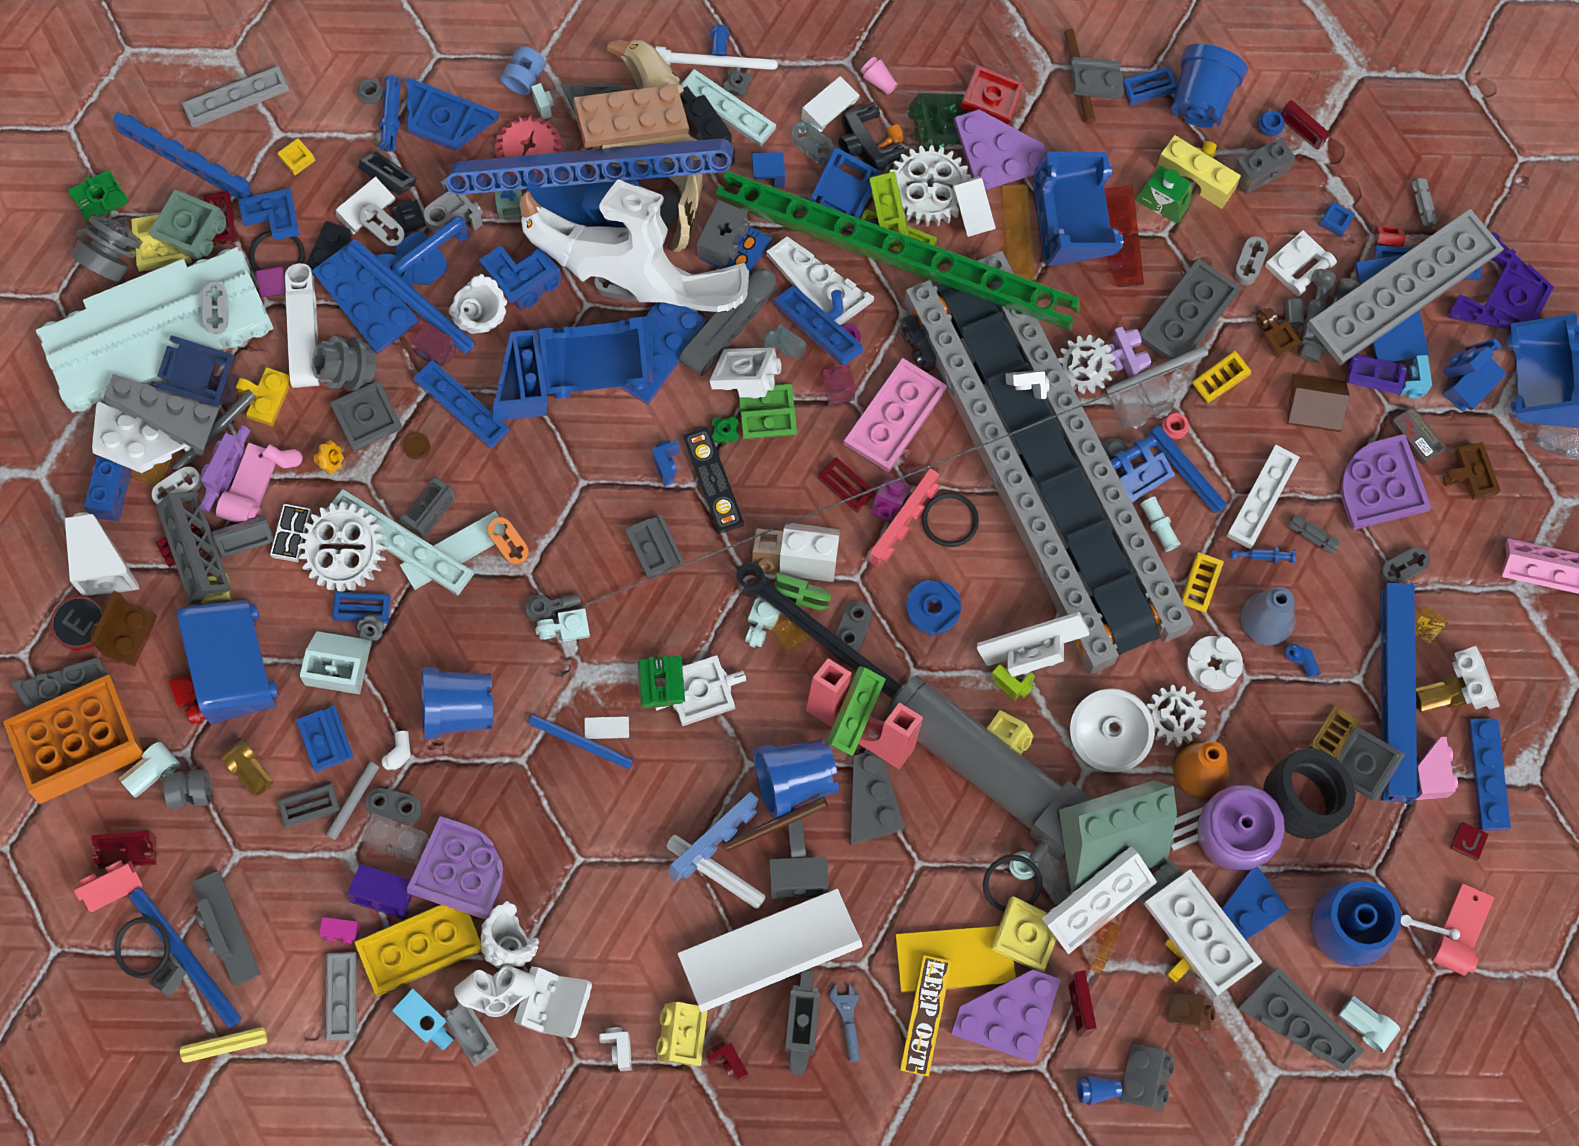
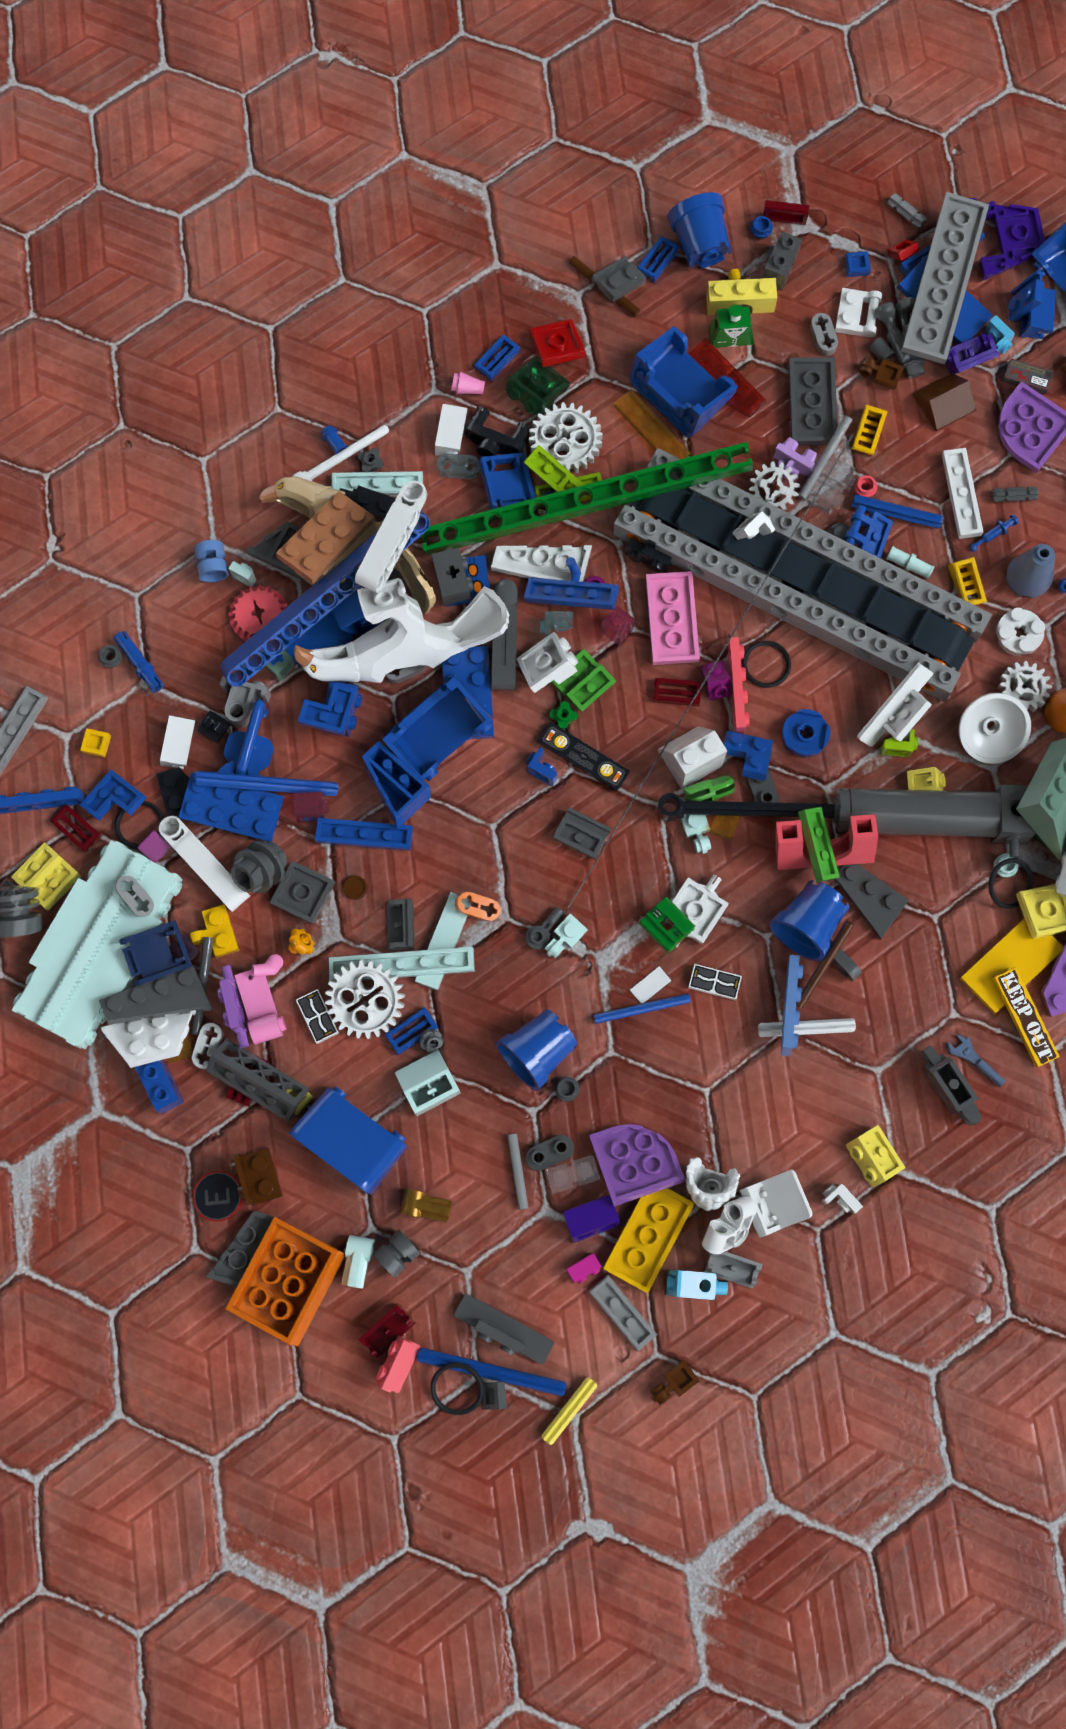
camera: 30 degrees left, 5 degrees up
white slope [65,512,139,597] -> none
sand green plate [149,189,226,260] -> none
red plate [168,672,206,725] -> none
dark grey tile [212,515,274,558] -> none
dark grey tile [277,783,341,829] -> none
blue plate [296,705,354,773] -> none
black plate [358,151,417,195] -> none
light grey beam [359,204,404,247] -> none
white arm [382,731,411,770] -> none
blue wing [406,77,500,151] -> none
white hair [449,274,507,334] -> none
white arch [678,889,863,1012] -> none
dark red bracket [706,1042,749,1082] -> none
blue panel [752,152,785,188] -> none
medium nougat bracket [752,529,783,573] -> none
dark grey hinge [770,857,829,900] -> none
orange hand [877,124,904,149] -> none
medium lavender plate [953,110,1046,191] -> none
white hinge [953,176,996,237] -> none
none -> white piece [355,481,427,593]
none -> blue tile [474,334,521,382]
none -> dark grey plate [555,1077,580,1102]
none -> reddish brown plate [650,1360,700,1405]
none -> tile [688,964,742,1001]
none -> blue plate [724,730,773,781]

